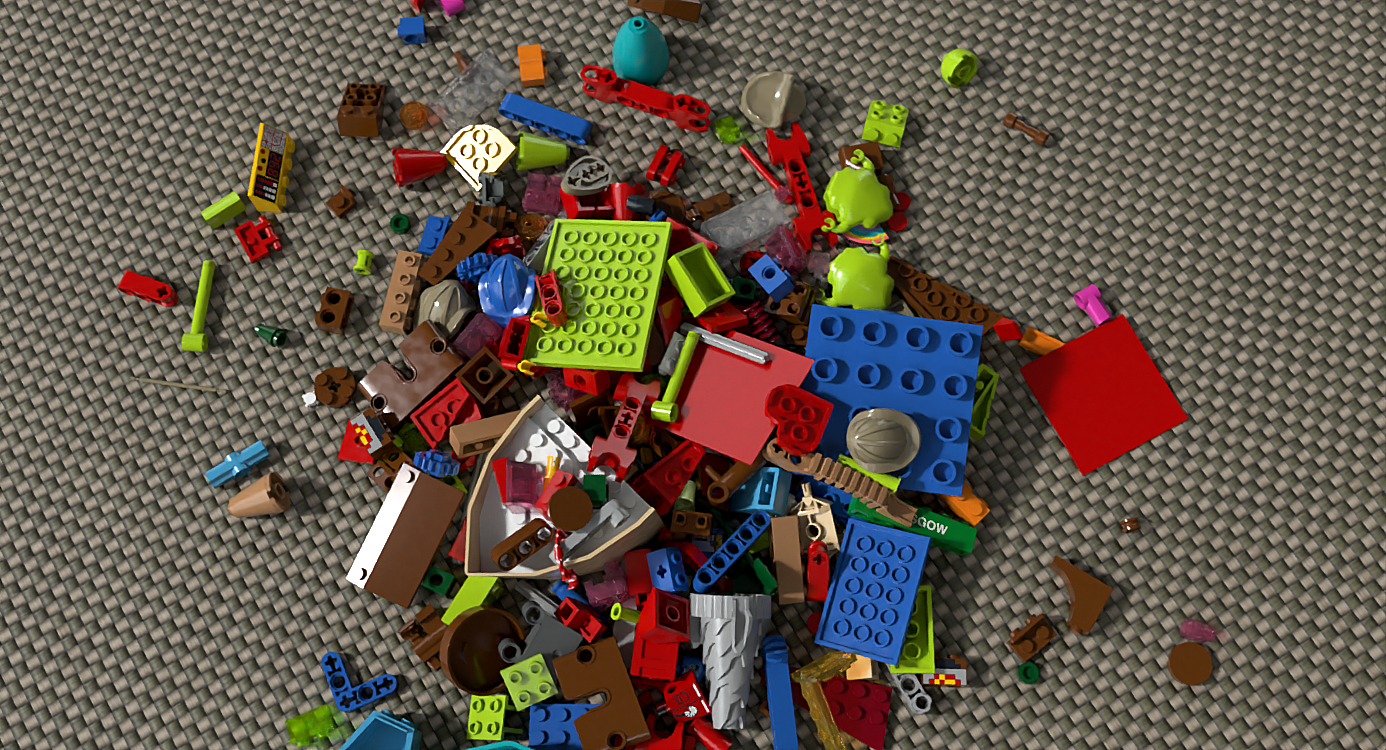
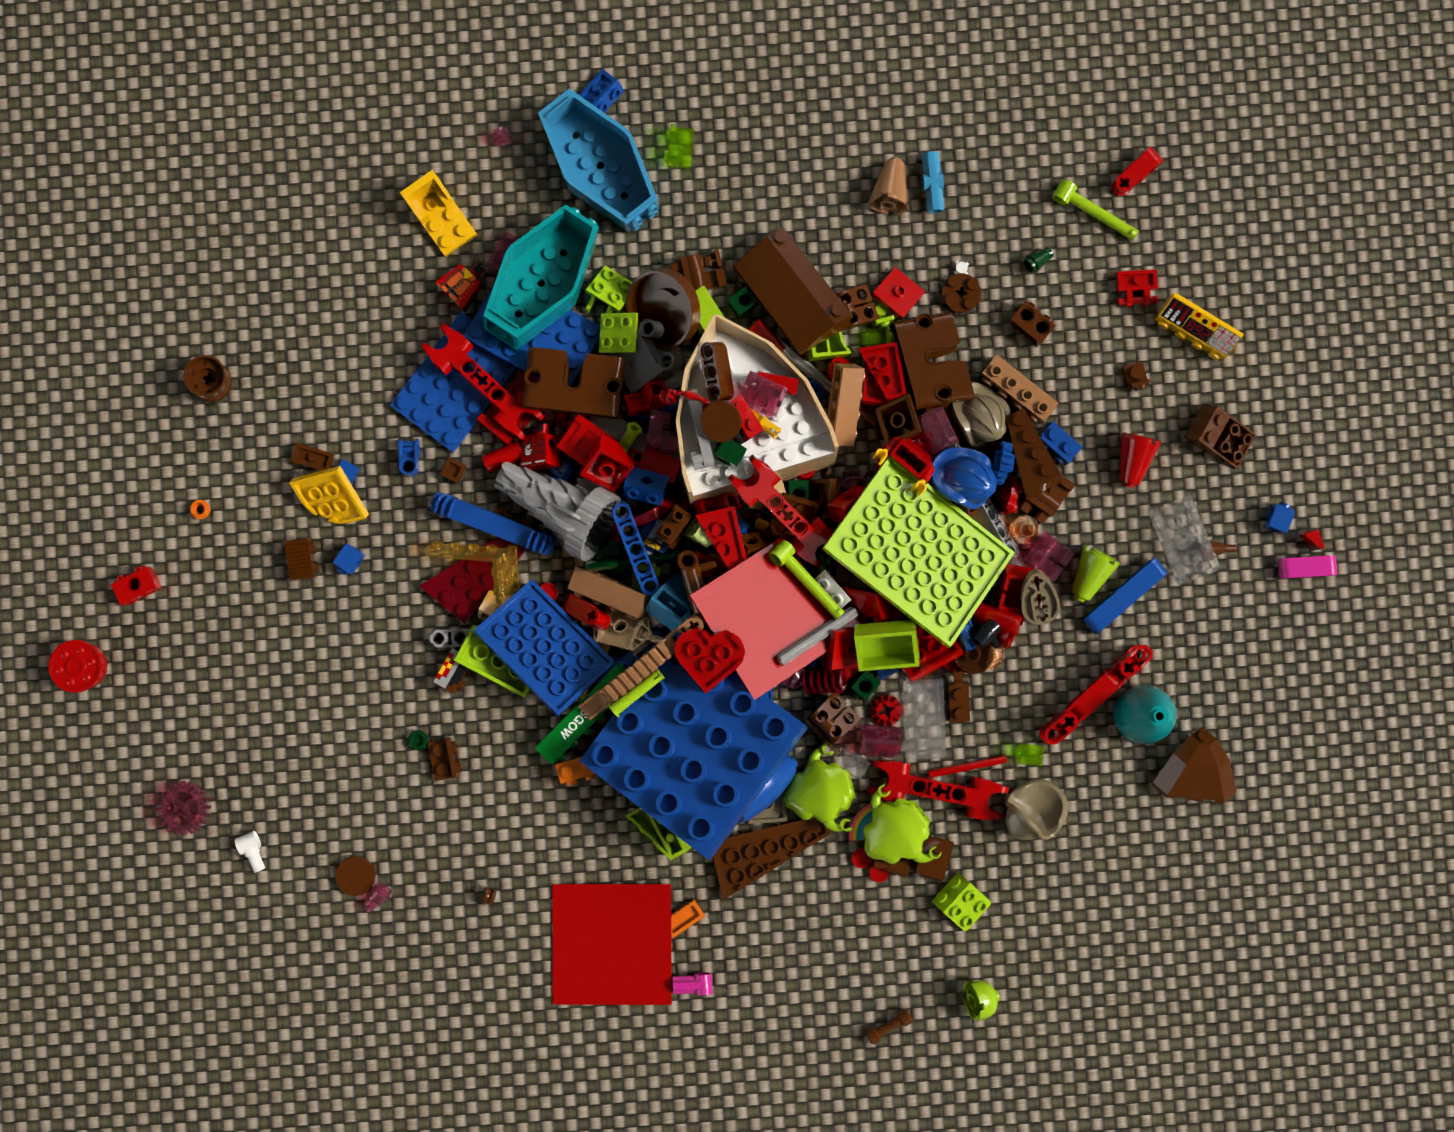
camera: 115 degrees right, 15 degrees up
dark tan piece [130,376,227,393] -> none
lime brick [201,191,247,230] -> none
blue beam [321,652,399,713] -> none
brick [350,408,397,460] -> none
lime bush [353,250,375,275] -> none
dark green tile [390,214,411,235] -> none
clear orange plate [399,101,429,130] -> none
blue gear [413,449,461,478] -> none
plate [441,124,519,192] -> none
pearl dark grey piece [478,172,506,207] -> none
orange brick [517,44,549,87] -> none
red piece [534,269,568,327] -> none
red brick [646,144,686,188] -> none
blue brick [748,254,795,303] -> none
clear pink plate [773,184,791,203] -> none
reddish brown plate [786,325,808,348] -> none
dark tan piece [846,408,921,474] -> none
red slope [993,317,1023,341] -> none
reddish brown arch [1048,555,1113,636] -> none

